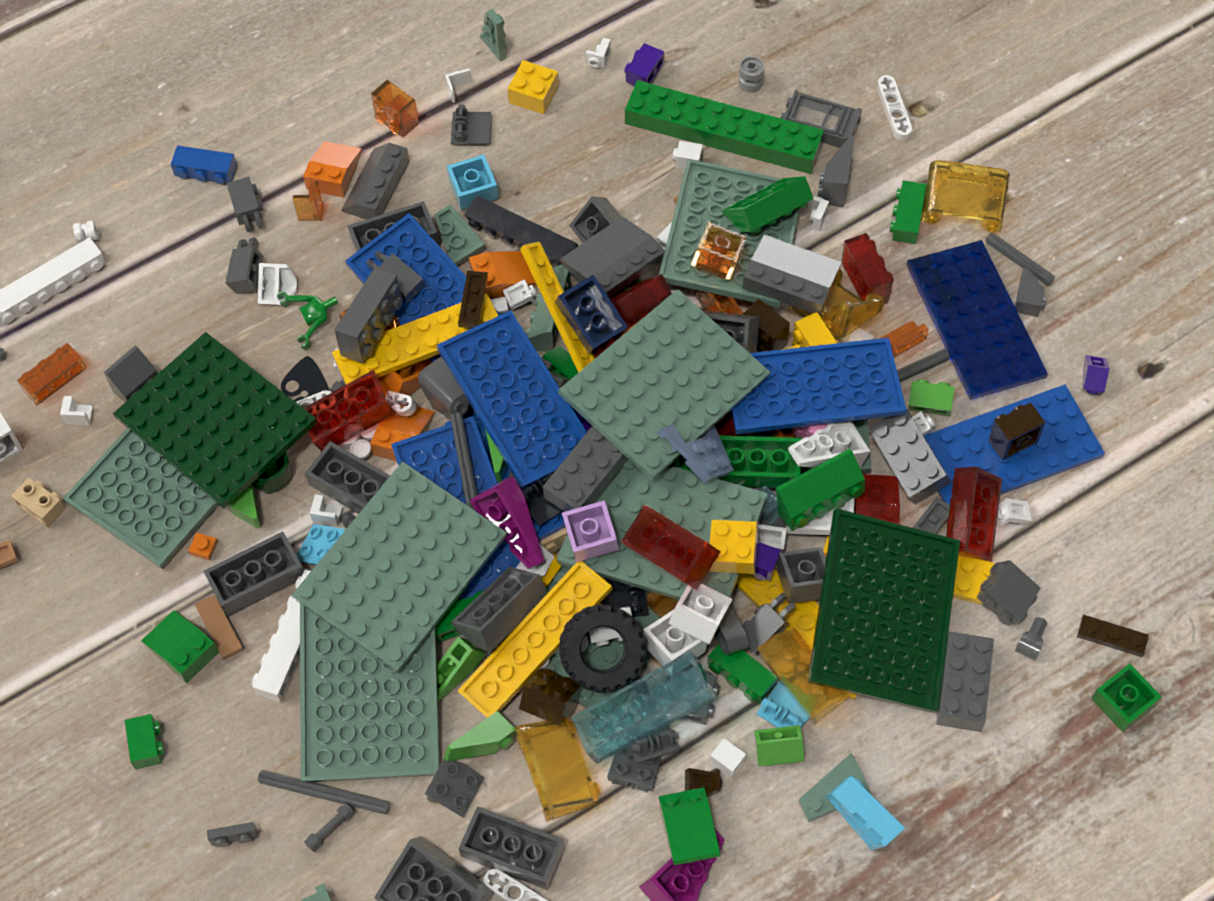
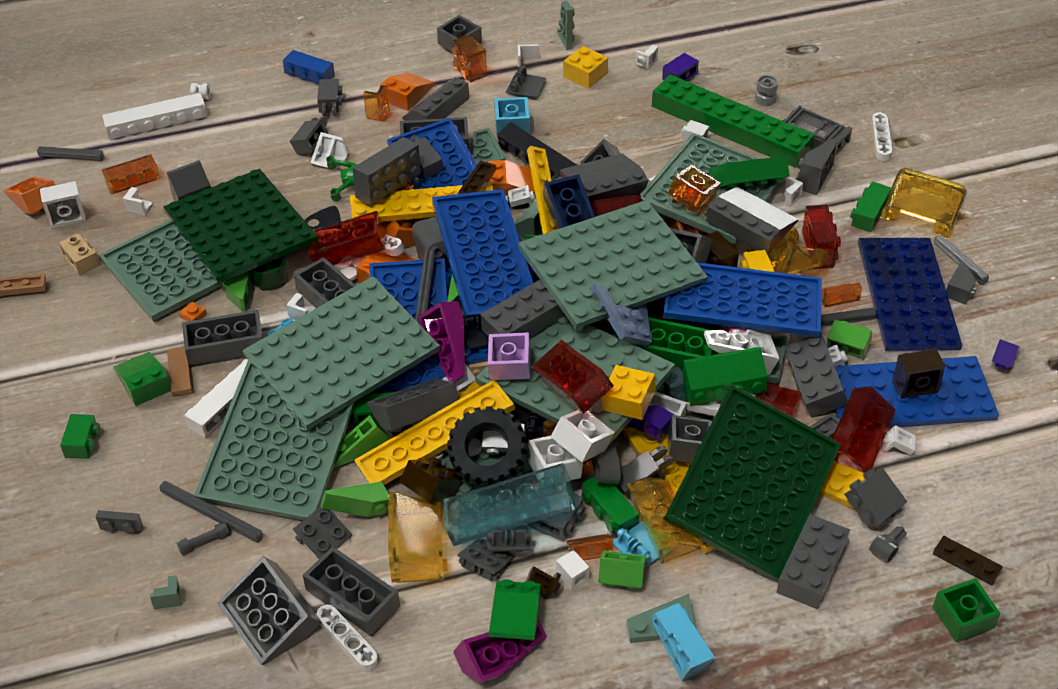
camera: 15 degrees right, 15 degrees down
none -> dark grey brick [437,15,482,57]
none -> clear orange panel [567,534,613,561]

